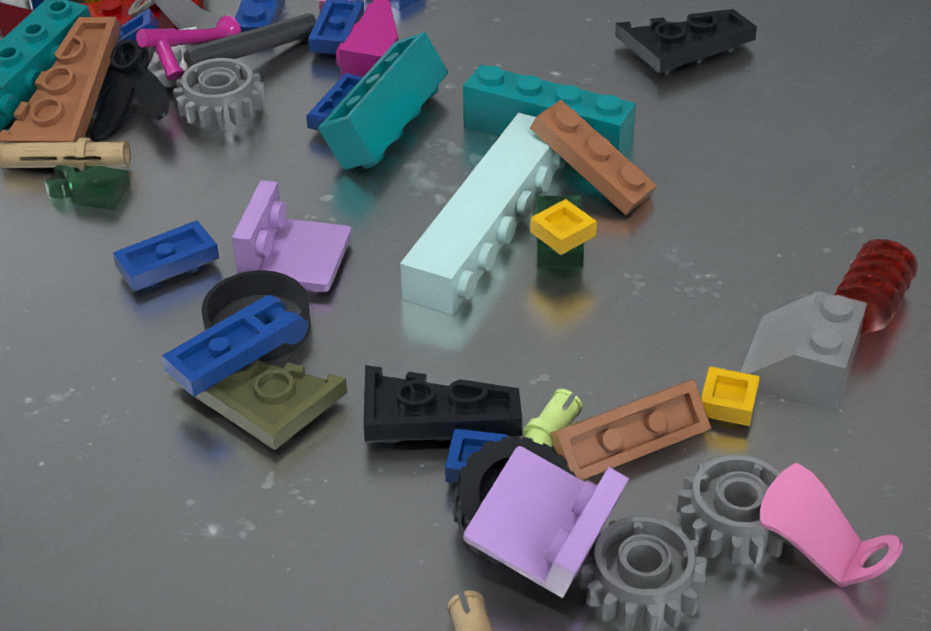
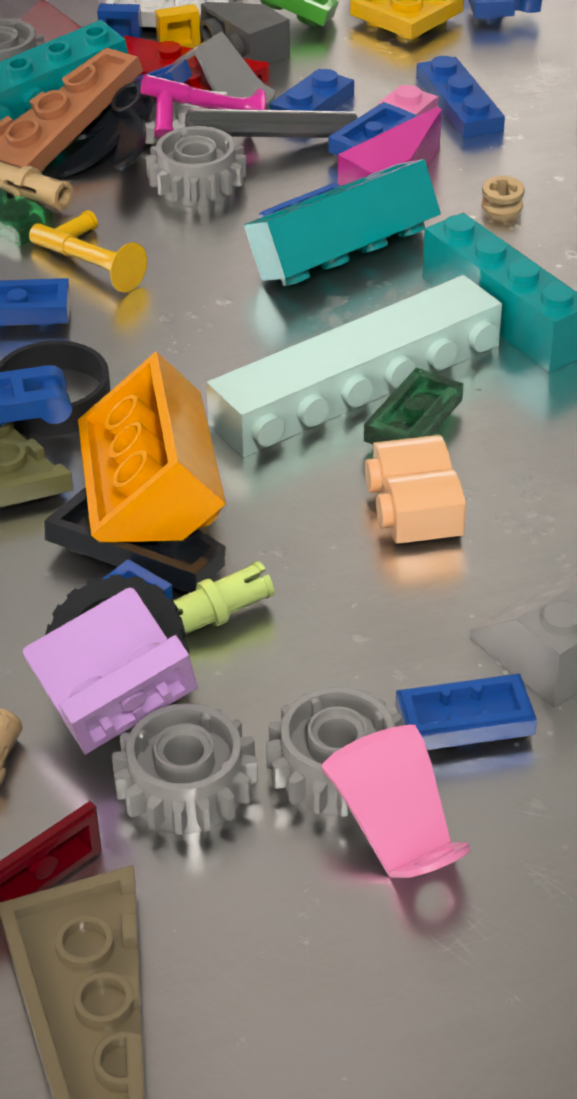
camera: 30 degrees right, 0 degrees up
lavender bracket [232,180,352,292] -> none
nougat plate [530,100,657,215] -> none
yellow plate [530,199,597,255] -> none
nougat plate [550,379,712,480] -> none
yellow plate [701,366,760,426] -> none
none -> yellow piece [29,210,147,293]
none -> light orange slope [78,351,226,542]
none -> light nougat brick [365,435,466,544]
none -> blue plate [395,673,537,750]
none -> tan bush [481,176,525,216]

